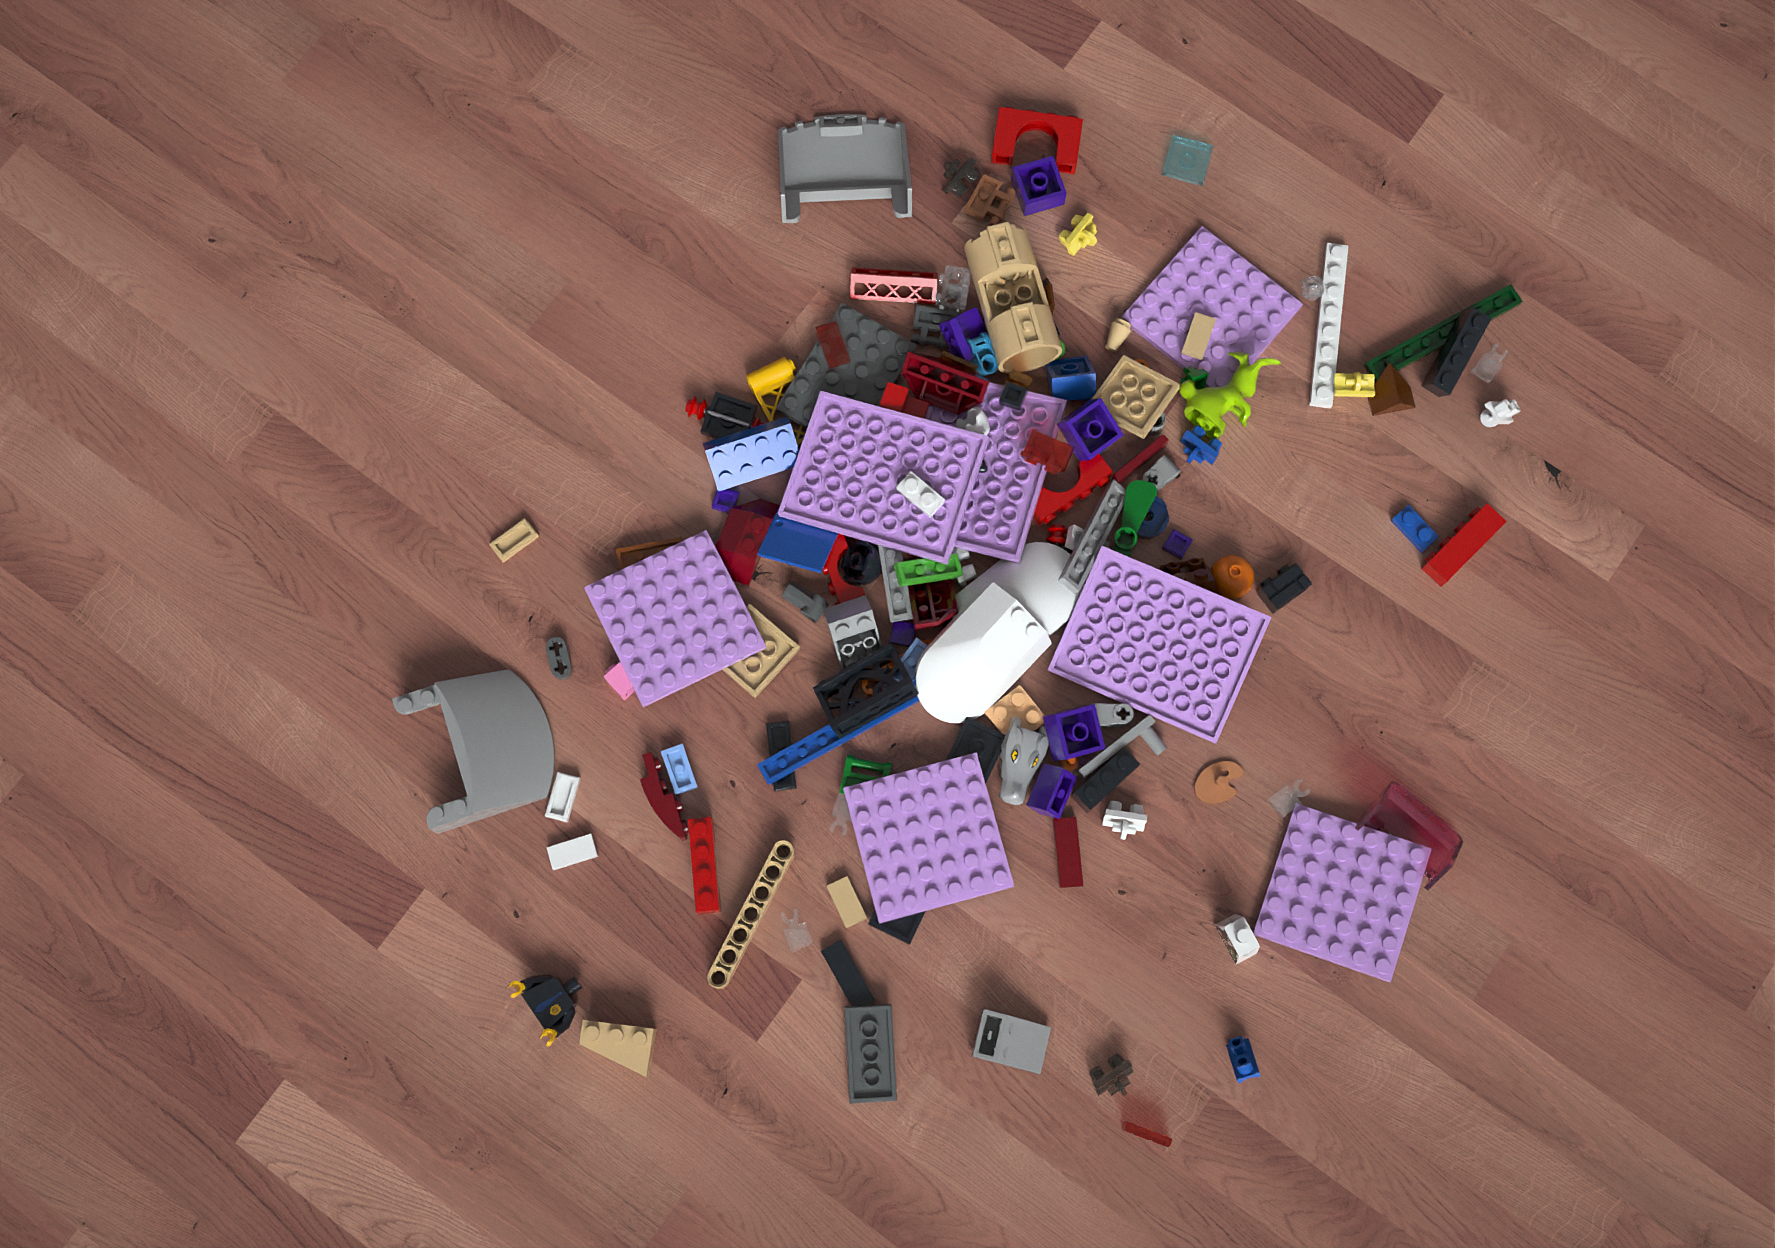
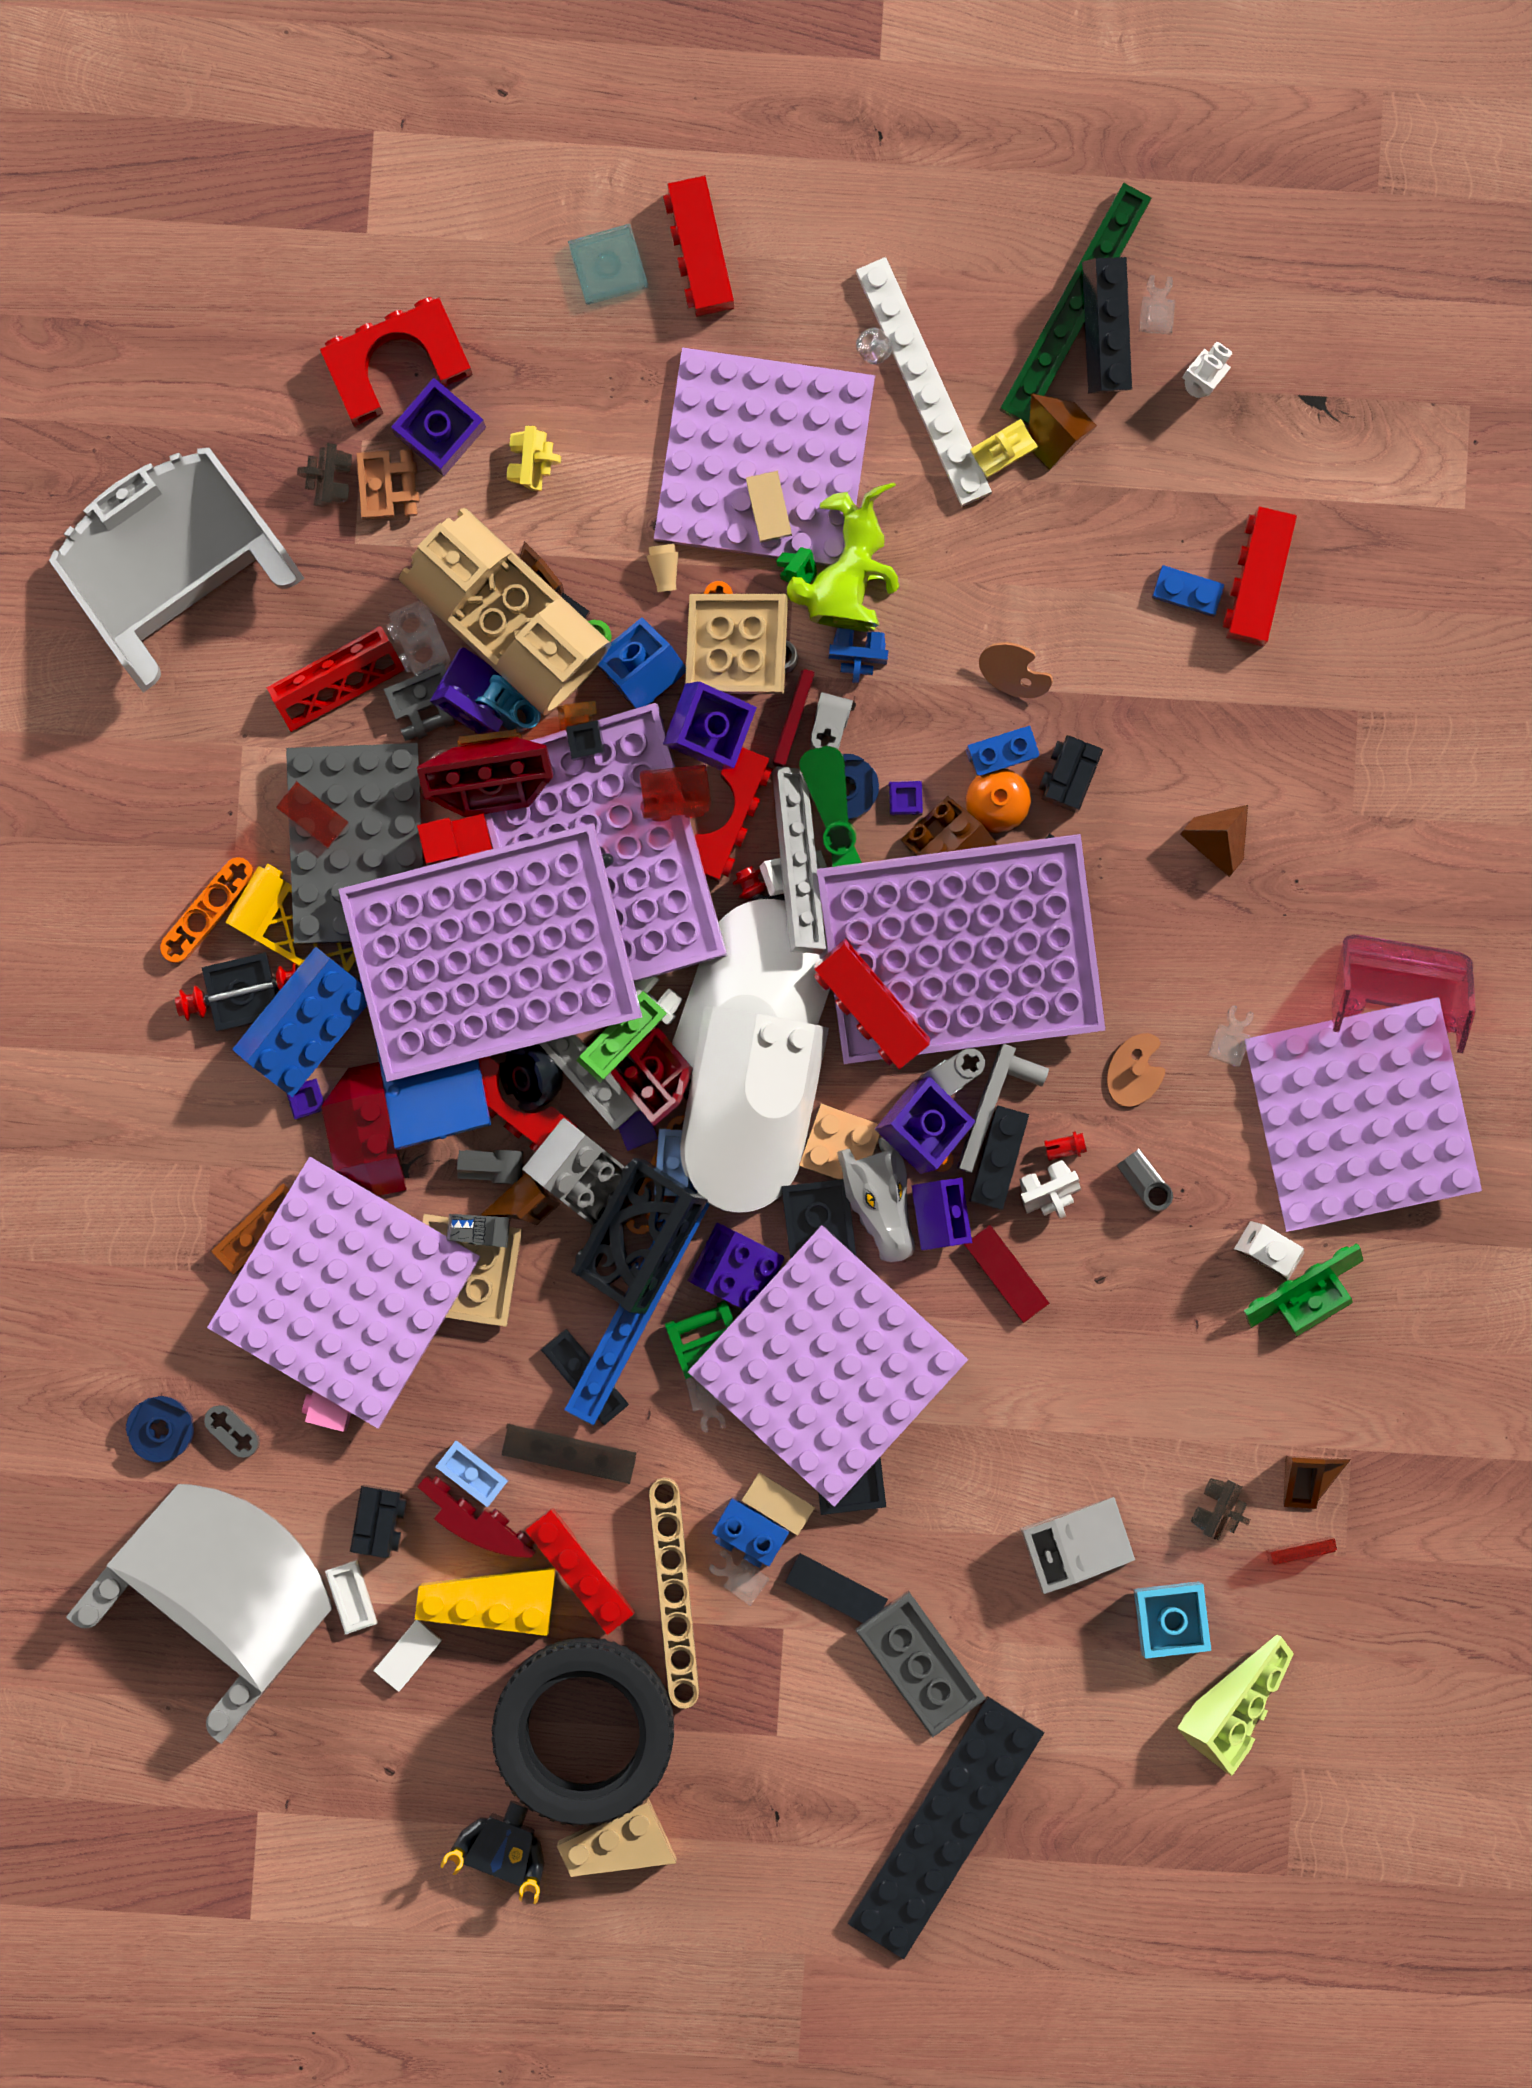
camera: 35 degrees left, 10 degrees up
tan tile [489,518,539,563] -> none
white plate [896,471,945,518] -> none
white hair [957,407,990,436] -> none
blue hips [1226,1036,1261,1083] -> none
none -> dark blue plate [126,1396,194,1462]
none -> orange beam [160,857,255,964]
none -> black brick [350,1485,407,1558]
none -> yellow wedge [414,1567,557,1636]
none -> dark grey leg [446,1214,511,1248]
none -> reddish brown slope [480,1173,561,1226]
none -> black tyre [491,1637,674,1827]
none -> clear smoke panel [501,1422,638,1484]
none -> red brick [663,175,734,317]
none -> dark purple bracket [687,1222,784,1310]
none -> blue brick [712,1497,789,1568]
none -> red brick [814,938,930,1069]
none -> black plate [847,1696,1045,1959]
none -> blue bracket [966,725,1039,776]
none -> nougat piece [979,642,1053,698]
none -> red pin [1044,1131,1087,1161]
none -> dark grey piece [1116,1149,1173,1212]
none -> medium azure brick [1134,1581,1211,1659]
none -> yellowish green wedge [1177,1635,1294,1776]
none -> reddish brown slope [1180,805,1248,877]
none -> green bracket [1244,1243,1364,1337]
none -> reddish brown slope [1283,1456,1351,1509]

